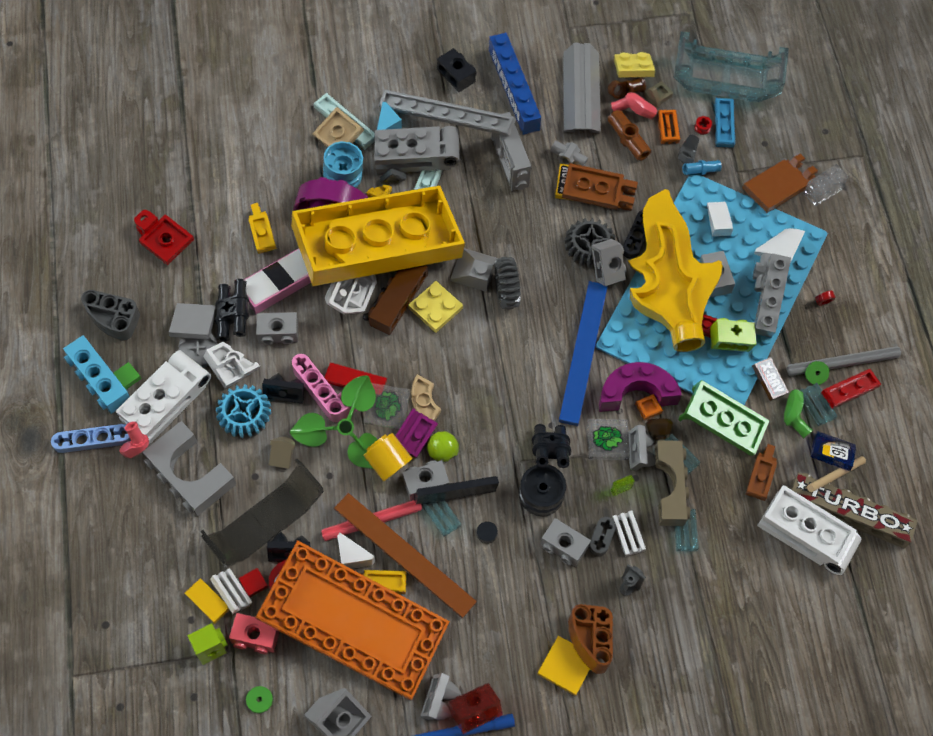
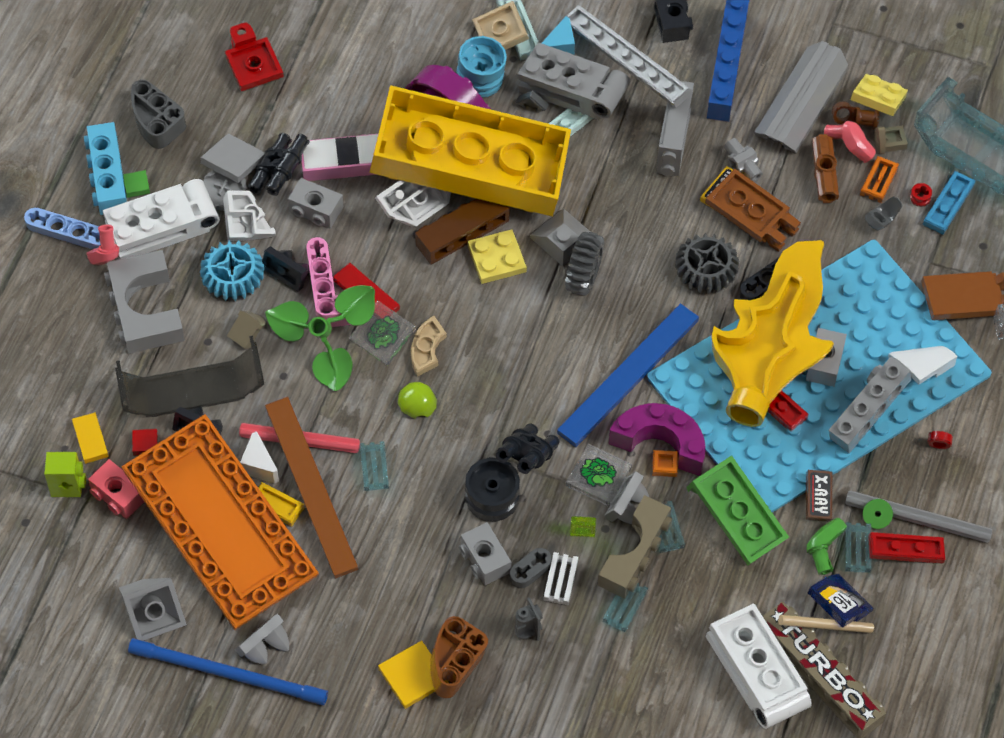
camera: 30 degrees right, 5 degrees down
white tile [210,568,252,614] -> none
bright green wheel [246,686,273,713] -> none
yellow hinge [248,203,277,254] -> none
yellow piece [363,433,413,482] -> none
yellow tile [366,185,392,198] -> none
magenta plate [395,408,438,459] -> none
light grey brick [402,460,450,501] -> none
black tile [414,476,499,505] -> none
clear red brick [449,683,503,734] -> none
black tile [477,521,498,544] -> none
light grey brick [591,239,626,286] -> none
dark brown cone [645,418,673,439] -> none
dark azure pin [682,160,722,175] -> none
white slope [707,202,733,237] -> none
lime brick [710,318,756,352] -> none
dark orange hinge [745,444,777,501] -> none

